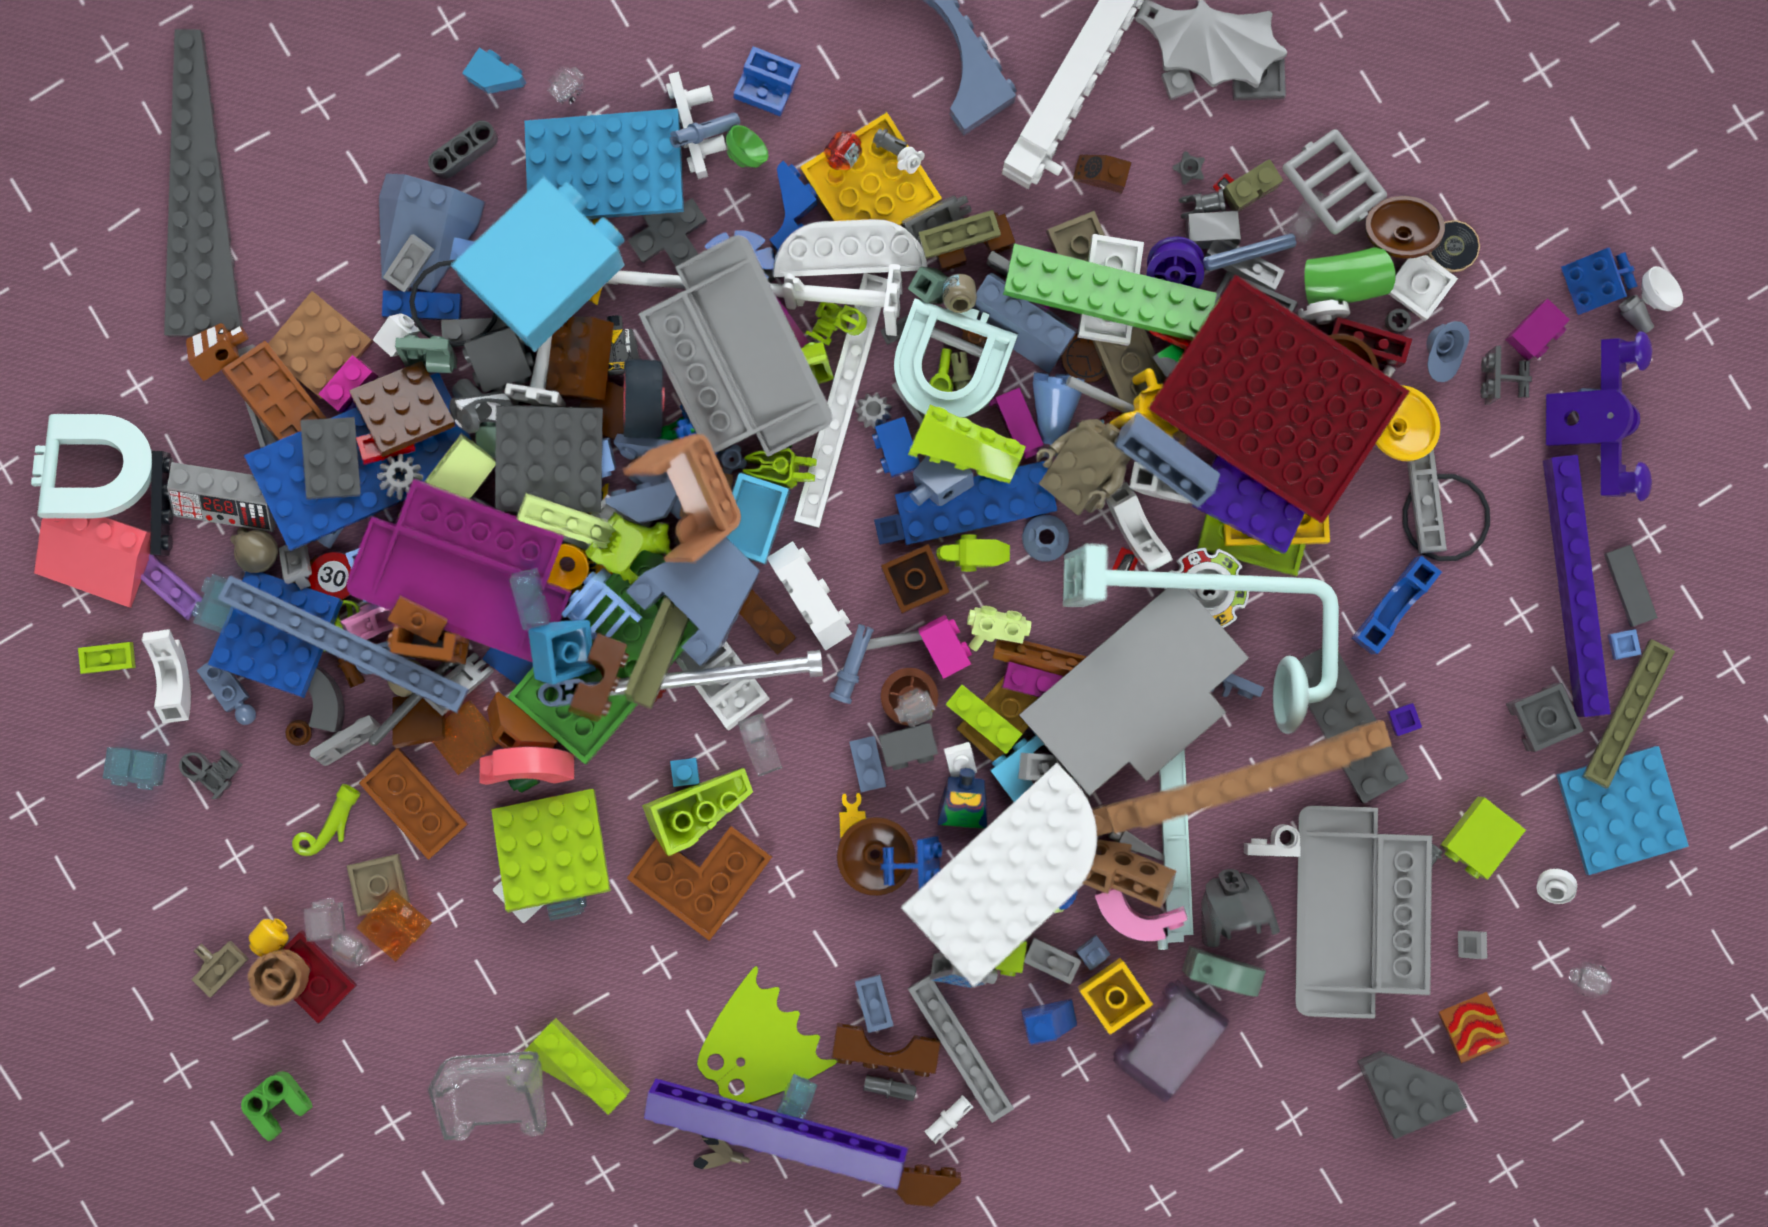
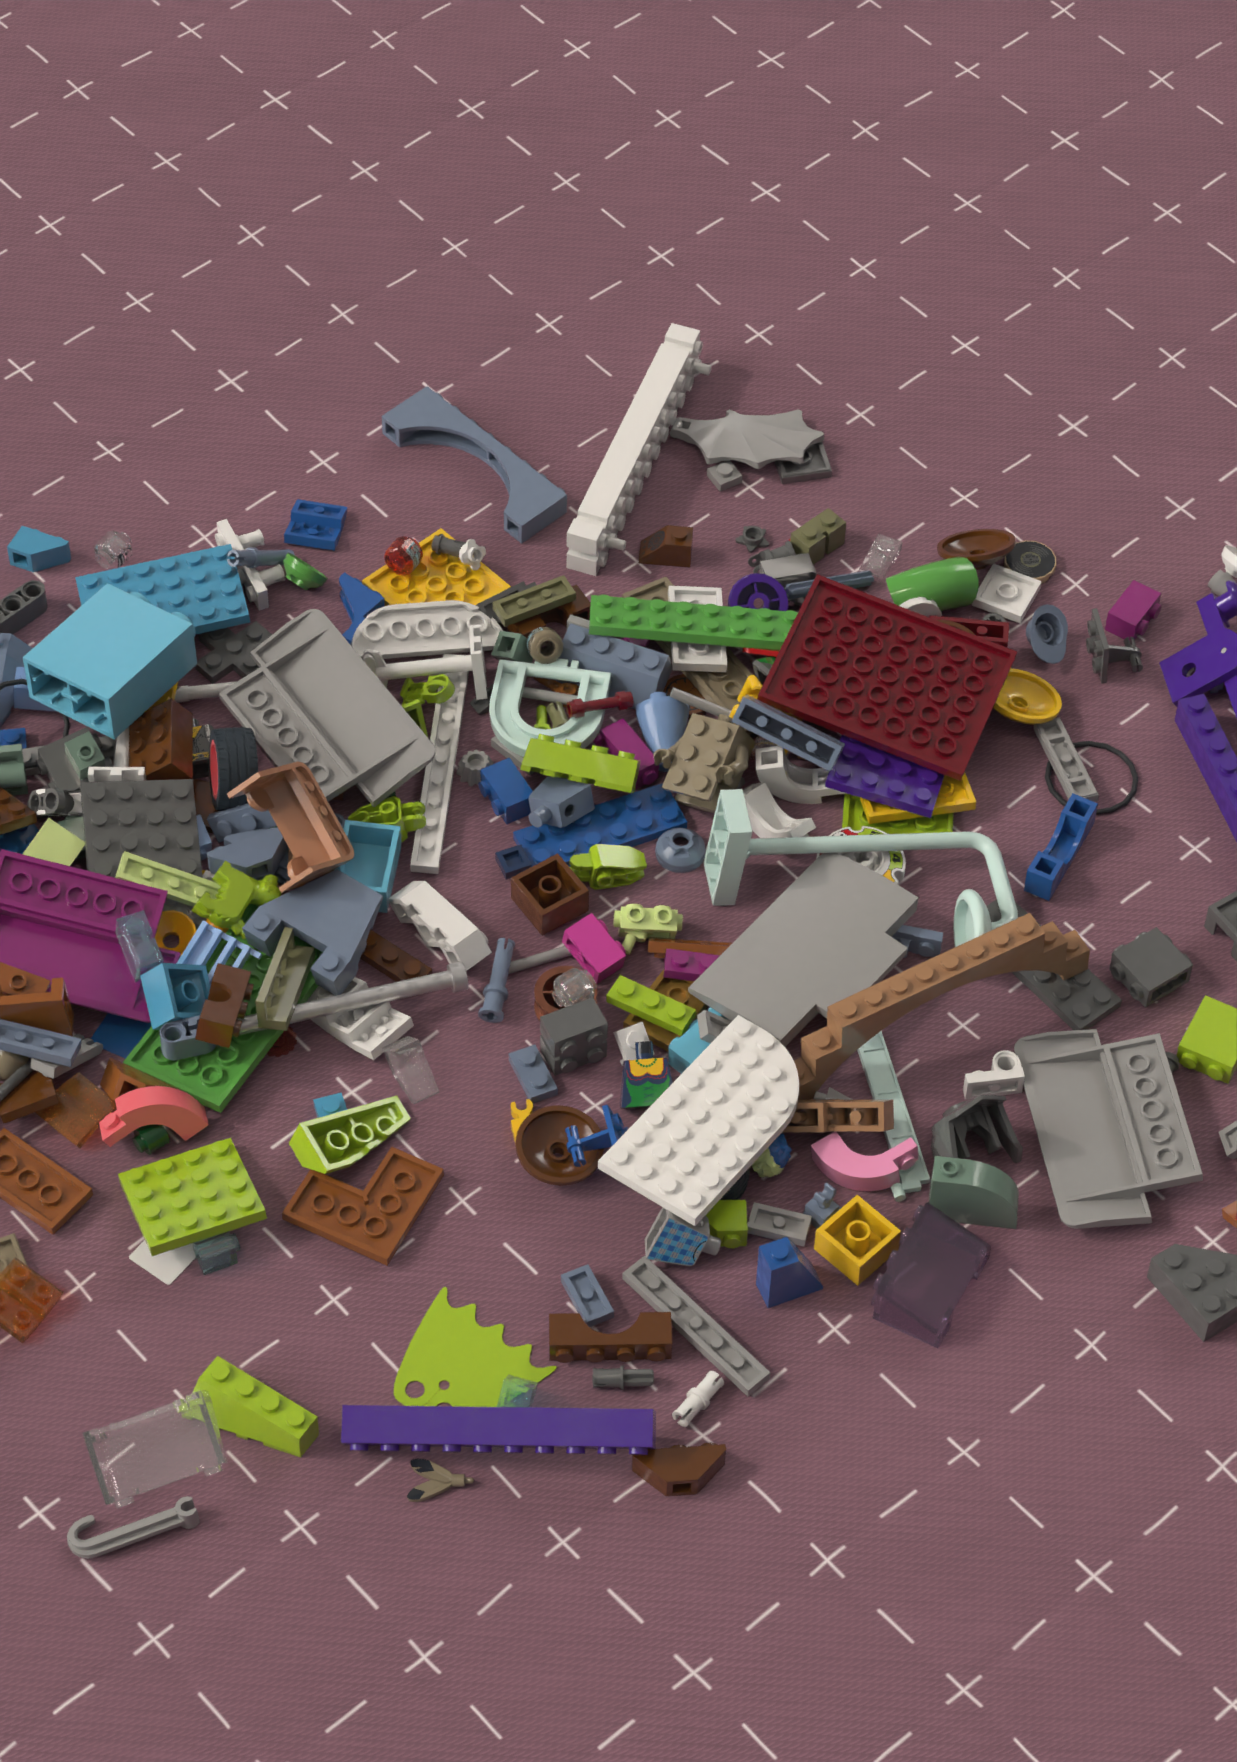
camera: 15 degrees left, 35 degrees down
sticker [1112,547,1138,571] -> none
light grey bar [1282,129,1387,235] -> none
dark purple plate [1387,703,1422,736] -> none
blue plate [1561,247,1638,315] -> none
none -> sand green brick [64,731,105,780]
none -> light grey piece [67,1496,200,1559]
none -> dark red bar [566,691,634,718]
none -> dark grey brick [1109,927,1193,1008]

